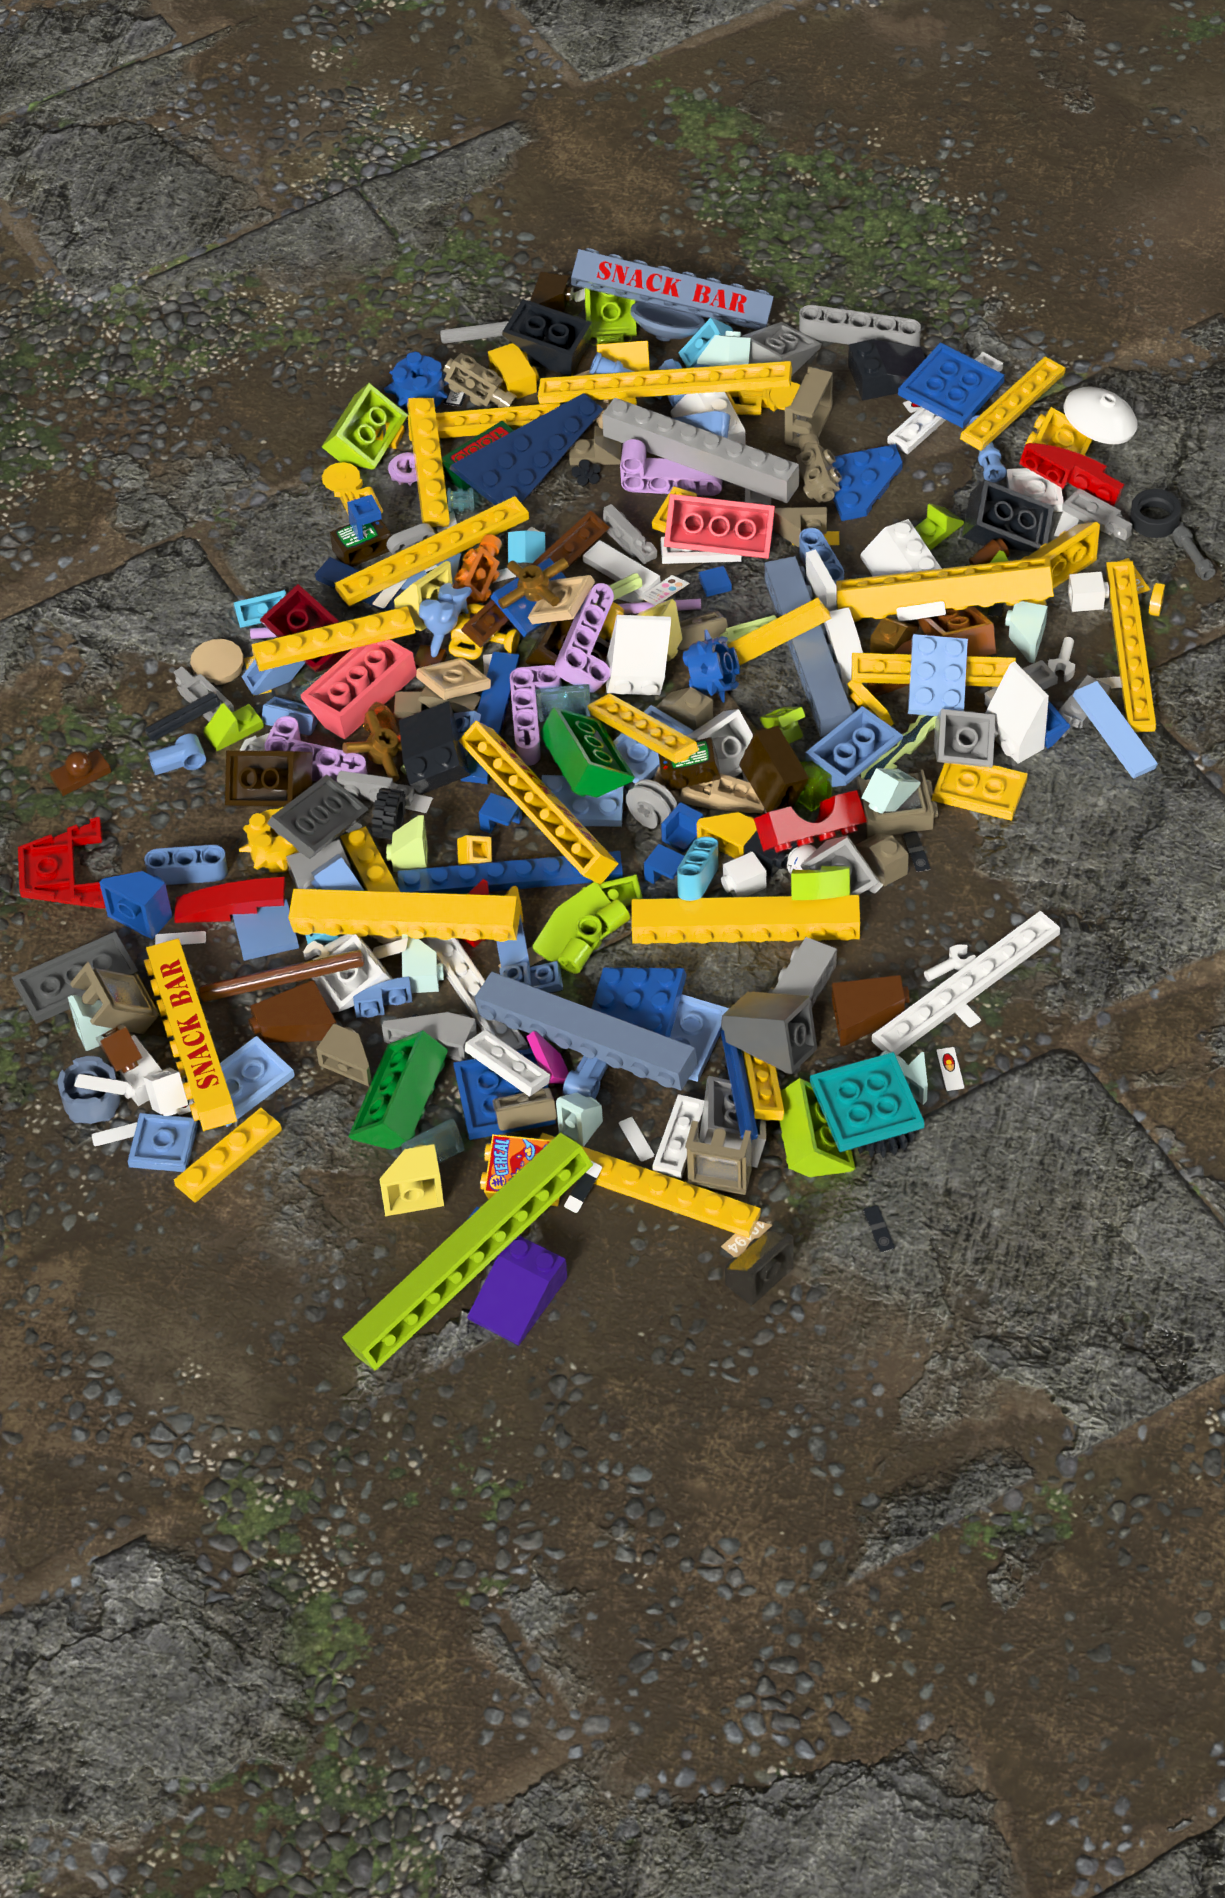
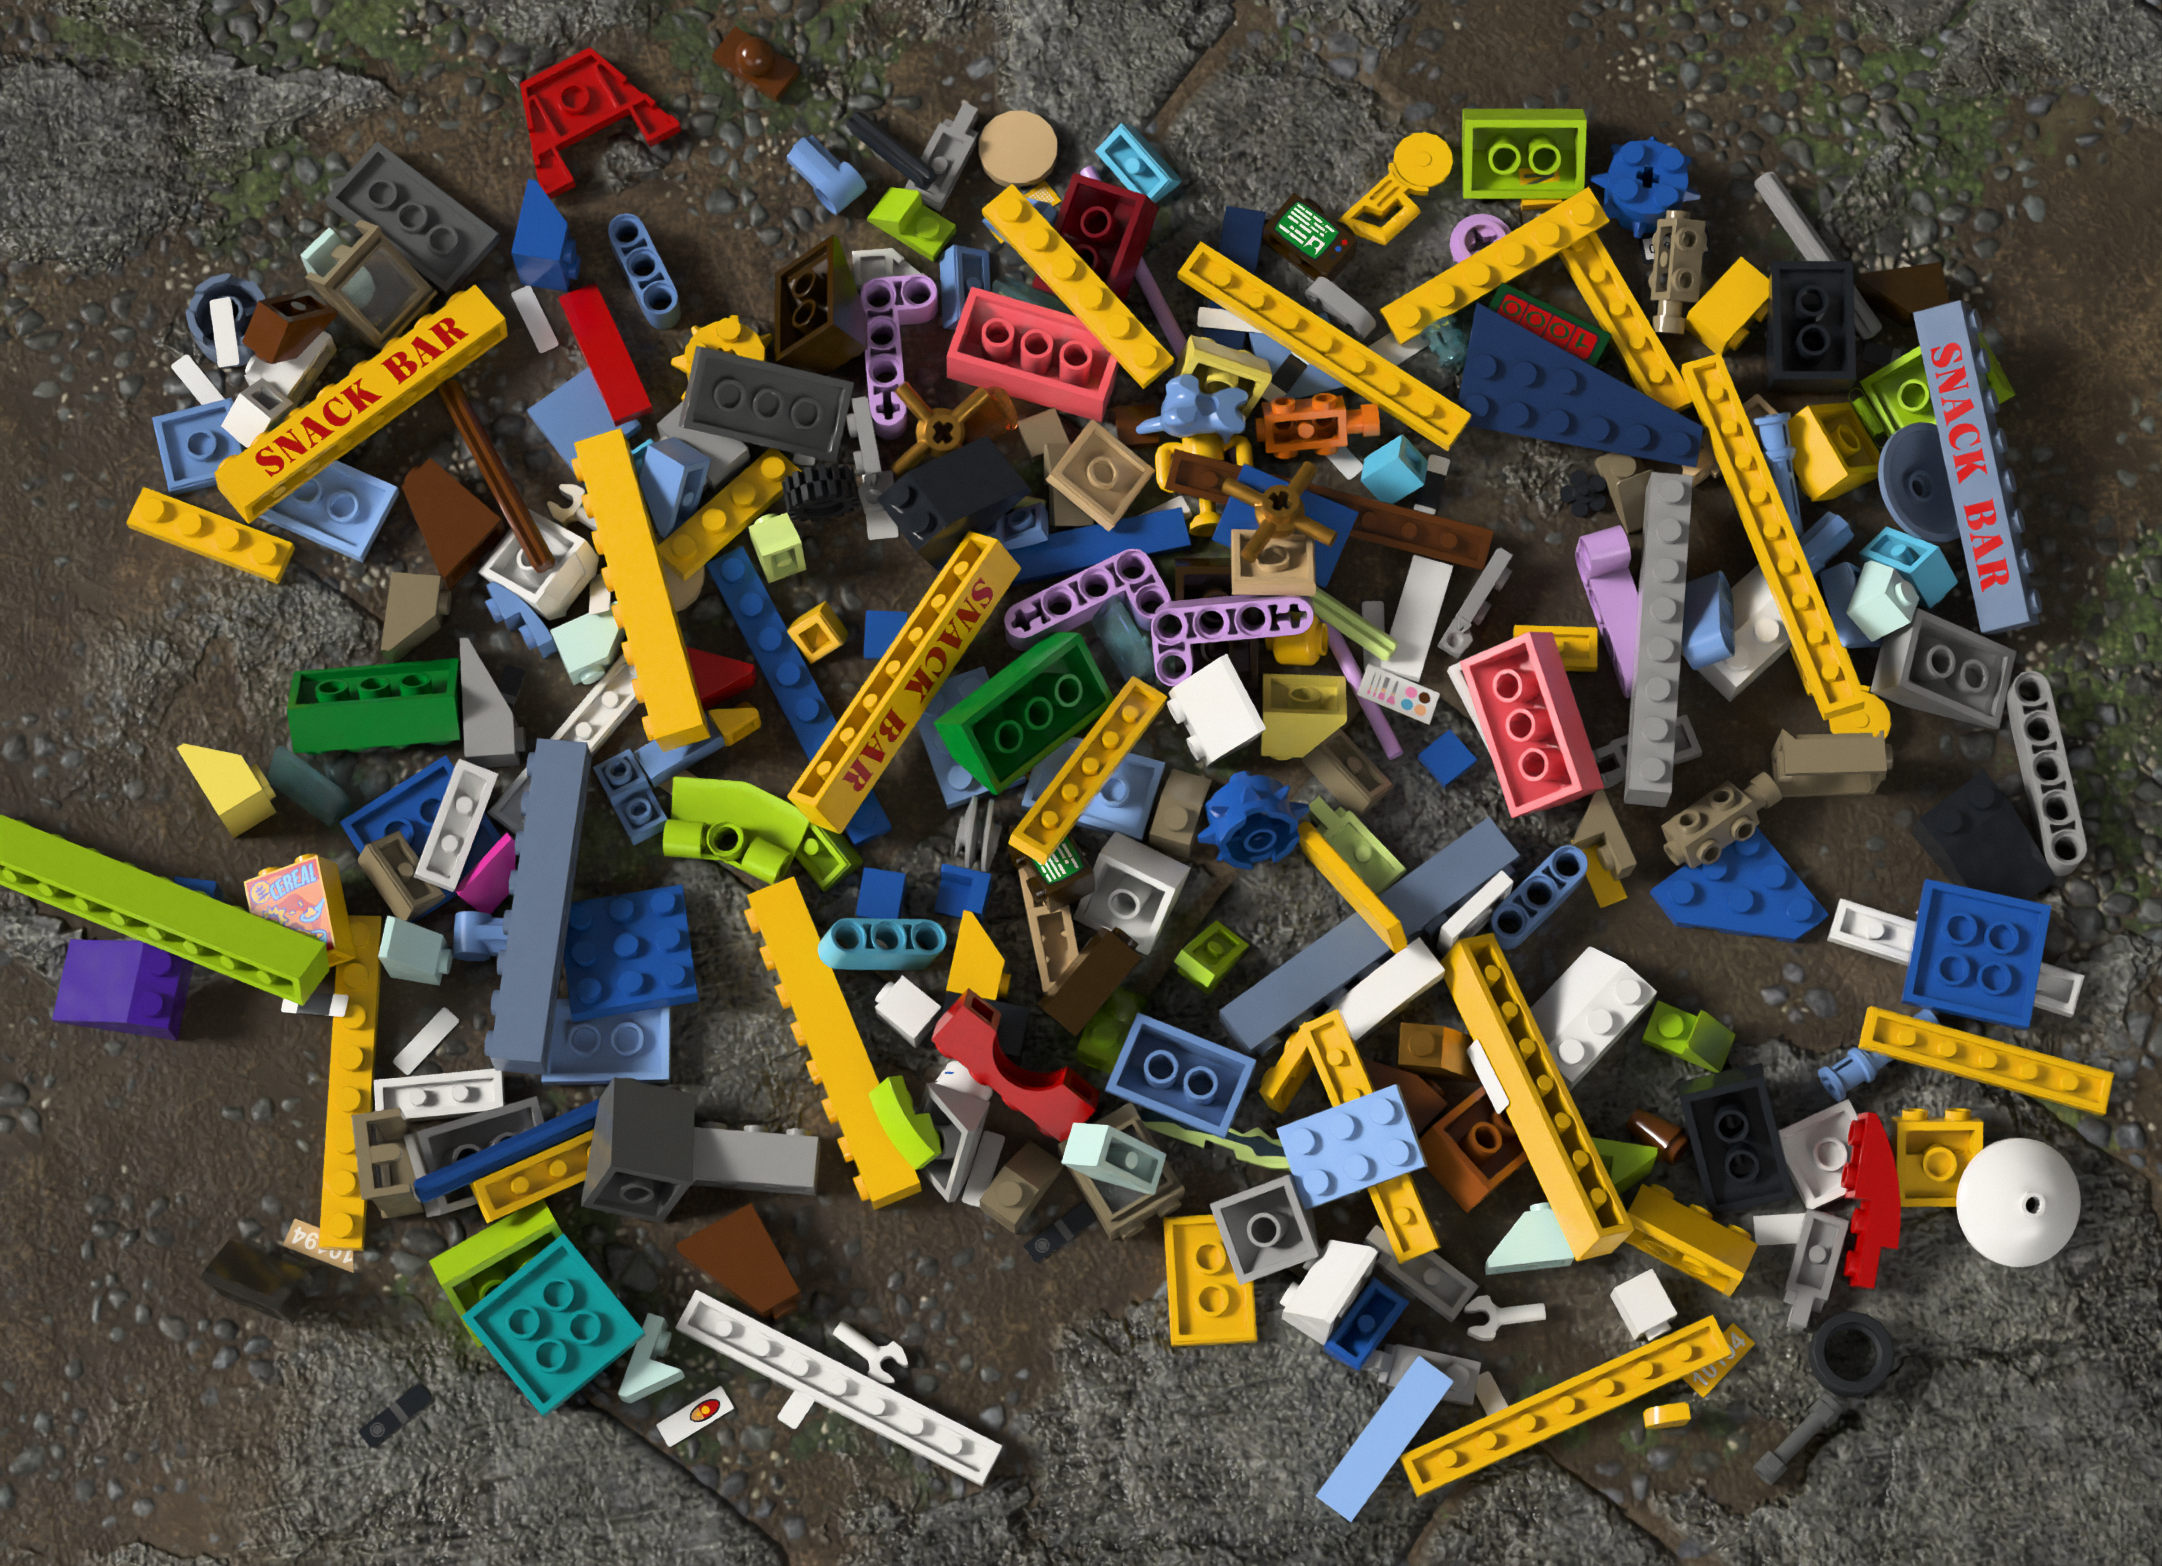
camera: 65 degrees right, 20 degrees up
blue panel [347,494,382,540] -> none

